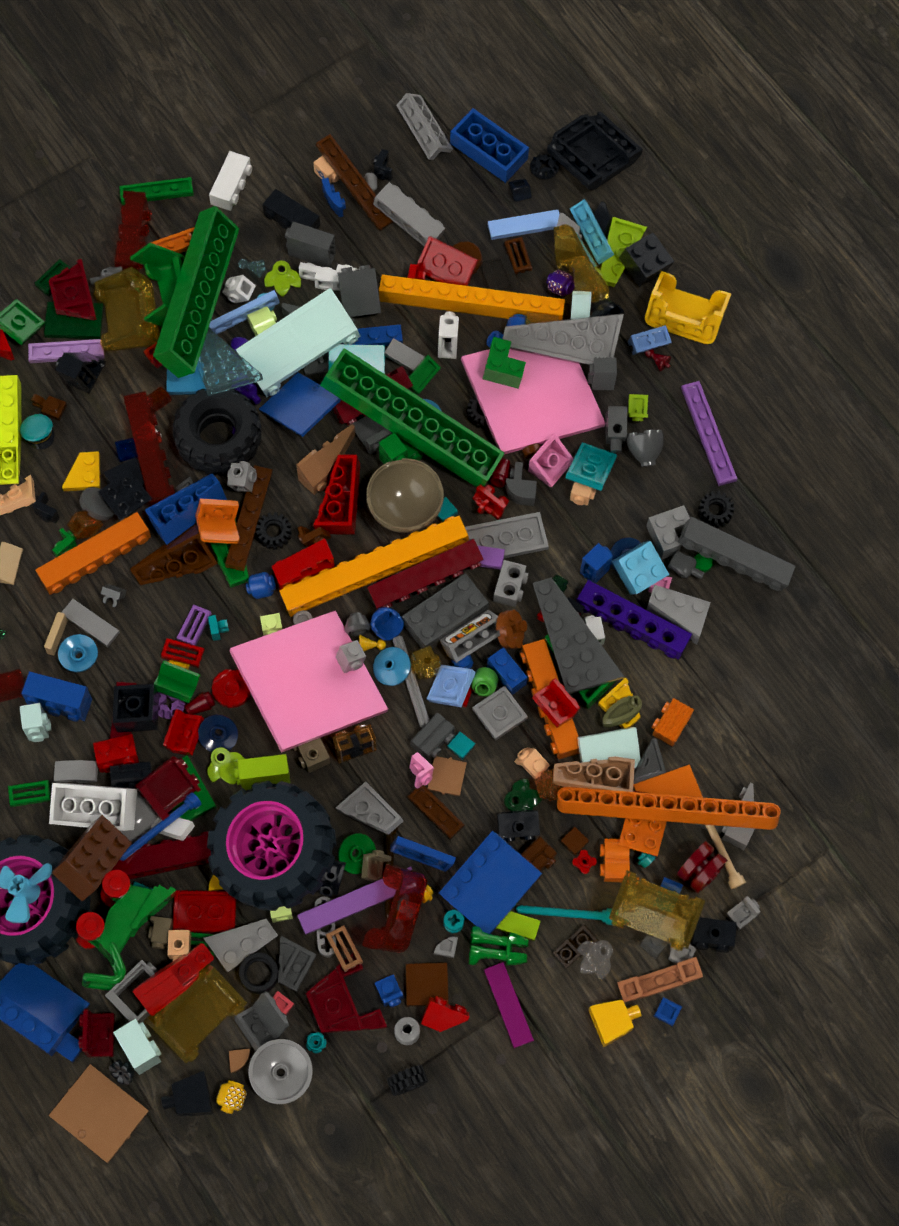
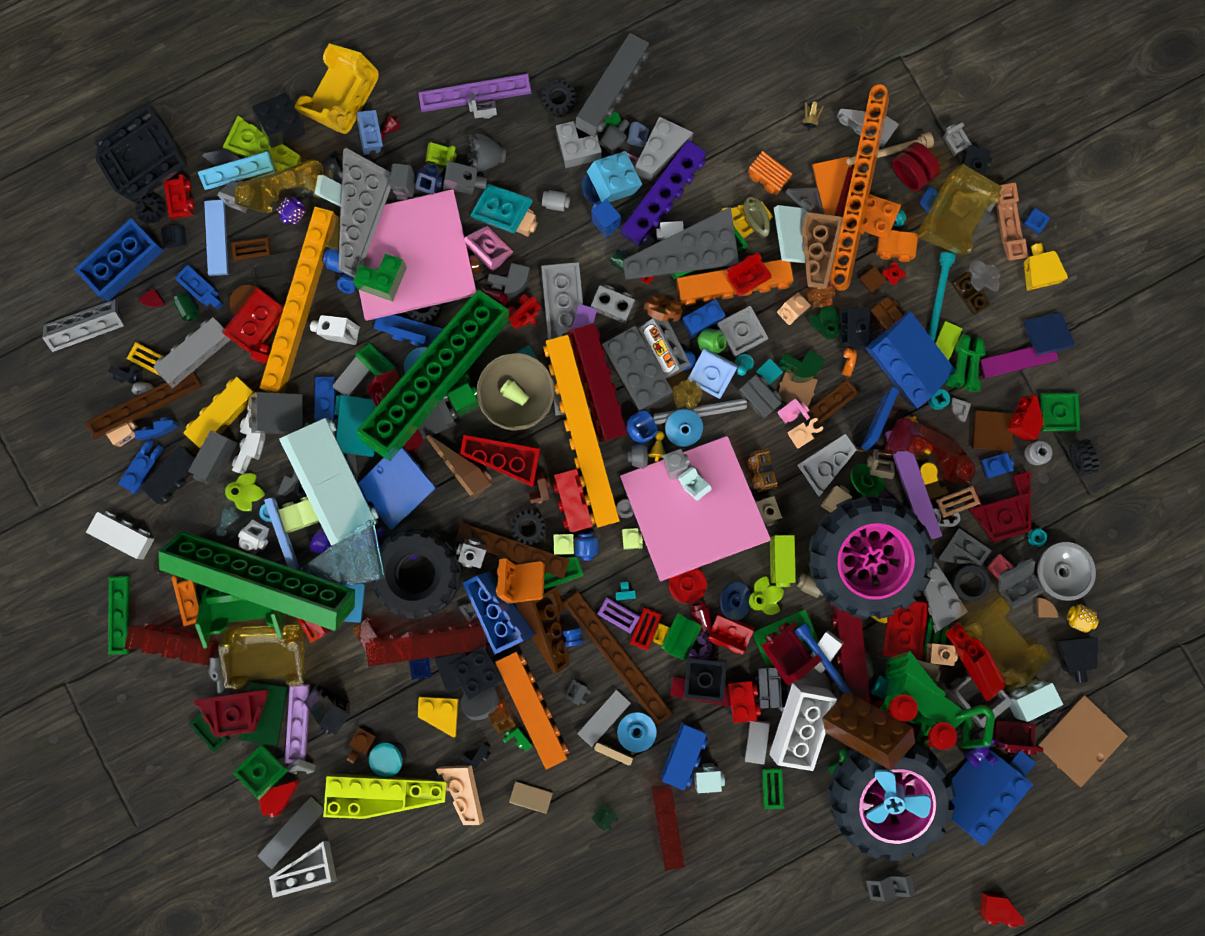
camera: 80 degrees left, 15 degrees up
none -> blue hinge [118,439,163,494]
none -> yellow tile [126,342,163,376]
none -> dark red tile [138,288,166,308]
none -> red bracket [164,174,195,219]
none -> dark green brick [173,292,200,322]
none -> blue hinge [175,265,224,310]
none -> yellow brick [183,377,256,449]
none -> light grey tile [287,759,316,774]
none -> blue bracket [374,315,444,347]
none -> dark blue brick [415,163,445,195]
none -> light grey bracket [468,93,497,118]
none -> yellowish green cone [500,380,529,406]
none -> light grey brick [542,190,570,212]
none -> yellowish green brick [554,534,574,555]
none -> reddish brown tile [563,591,673,726]
none -> blue wheel [563,628,584,647]
none -> sand blue brick [627,122,649,147]
none -> light aqua bracket [678,466,712,501]
none -> teal piece [735,354,754,376]
none -> dark green brick [778,350,826,383]
none -> light nougat plate [788,418,824,449]
none -> pearl gold piece [803,101,824,131]
none -> tan brick [821,485,852,513]
none -> orange arm [842,348,857,377]
none -> leg [919,463,948,499]
none -> dark purple piece [962,739,998,769]
none -> dark blue tile [1023,312,1075,356]
none -> green tile [1038,393,1080,432]

